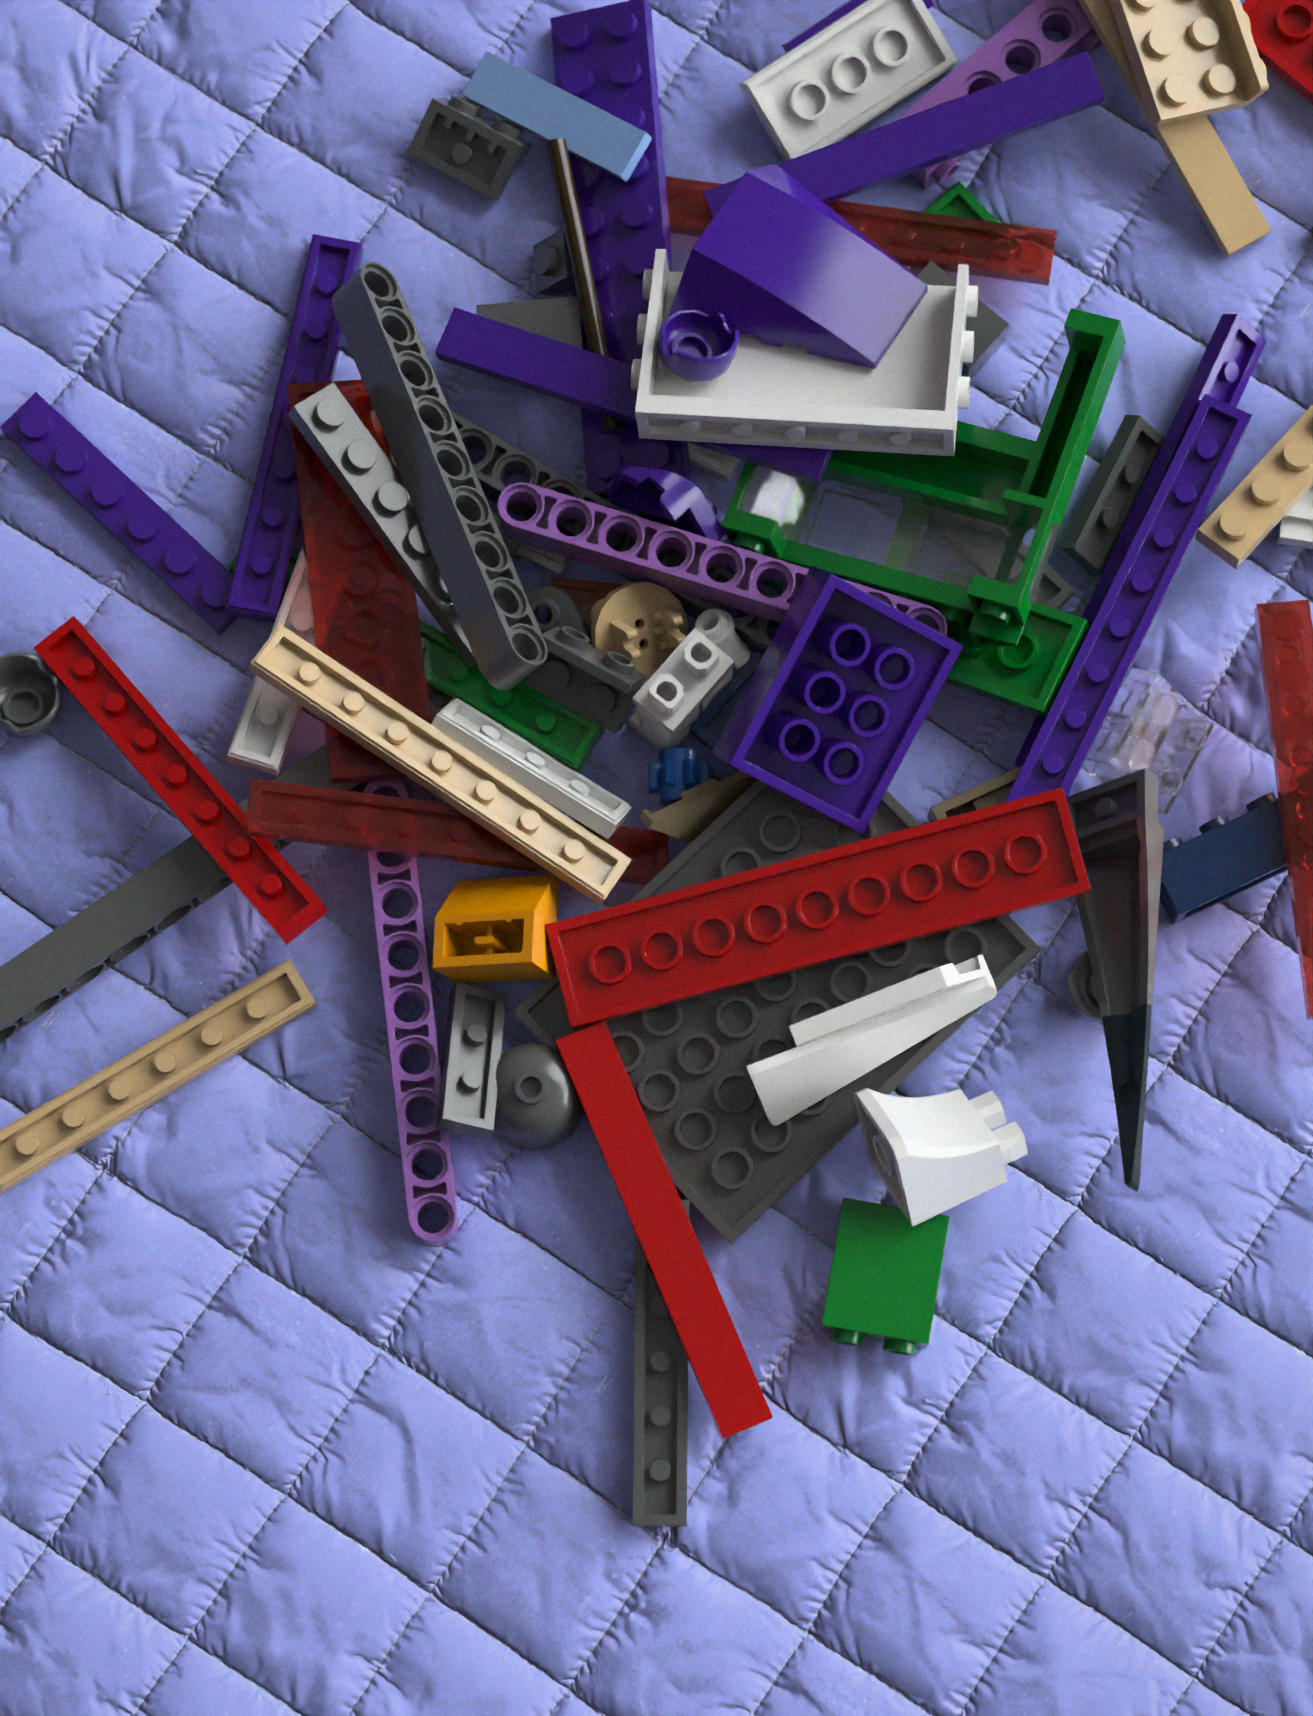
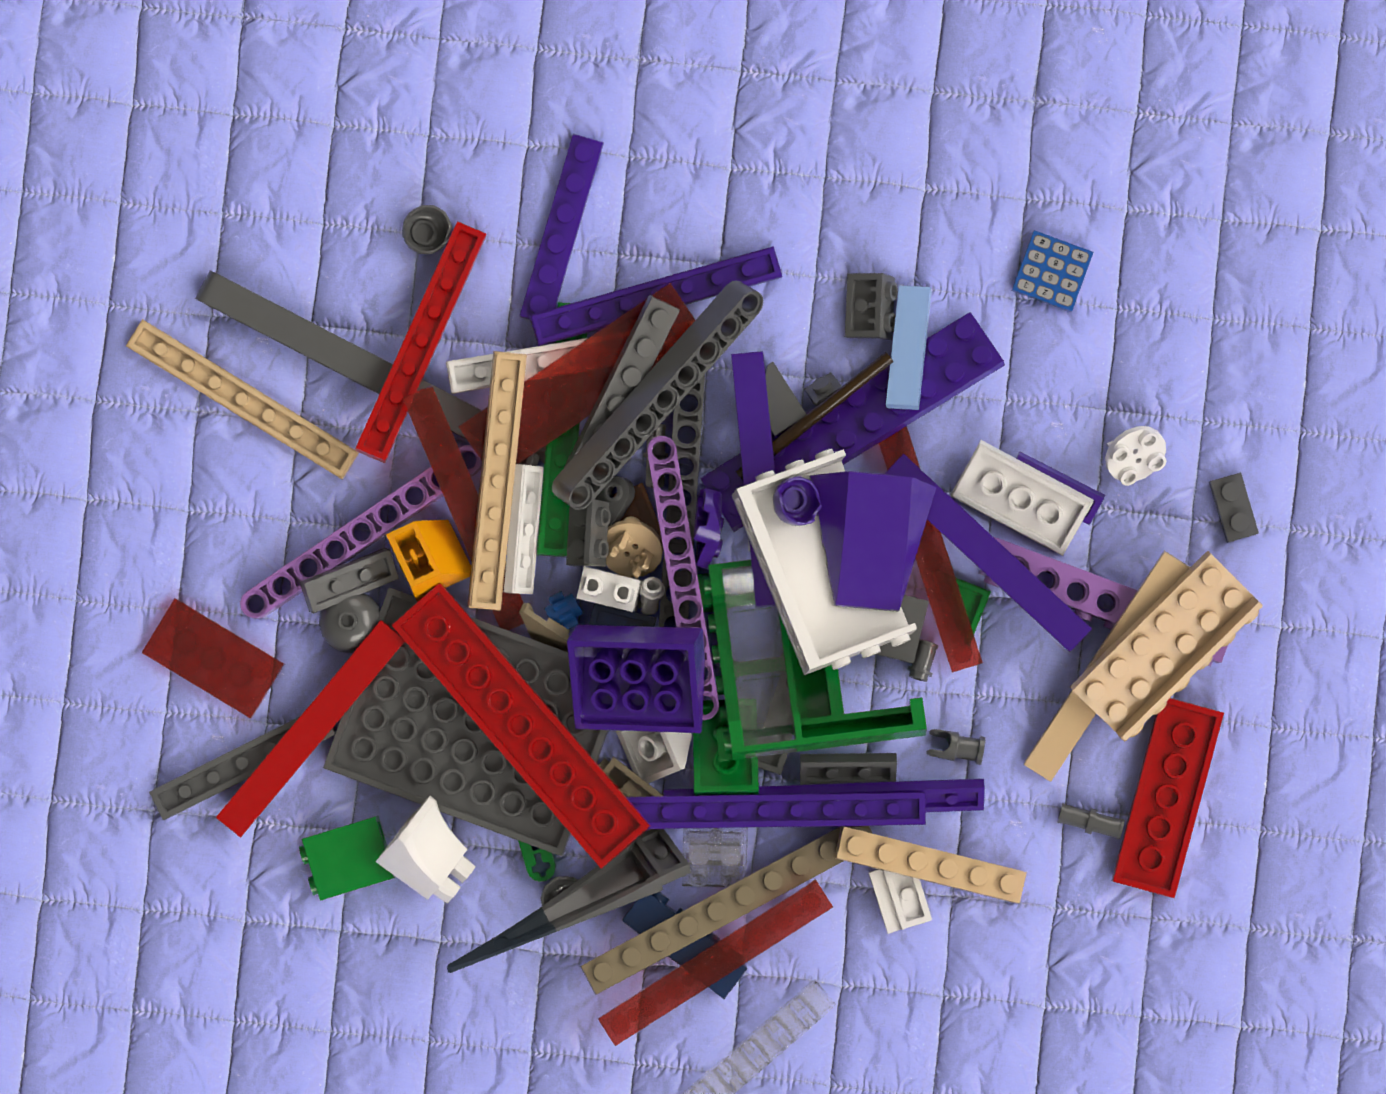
camera: 60 degrees right, 10 degrees up
white wedge [746,954,997,1126] -> none
none -> clear red plate [142,598,285,718]
none -> green beam [518,840,556,882]
none -> dark tan plate [580,826,873,995]
none -> white slope [615,730,692,783]
none -> dark grey pin [907,639,939,682]
none -> dark grey piece [926,729,985,765]

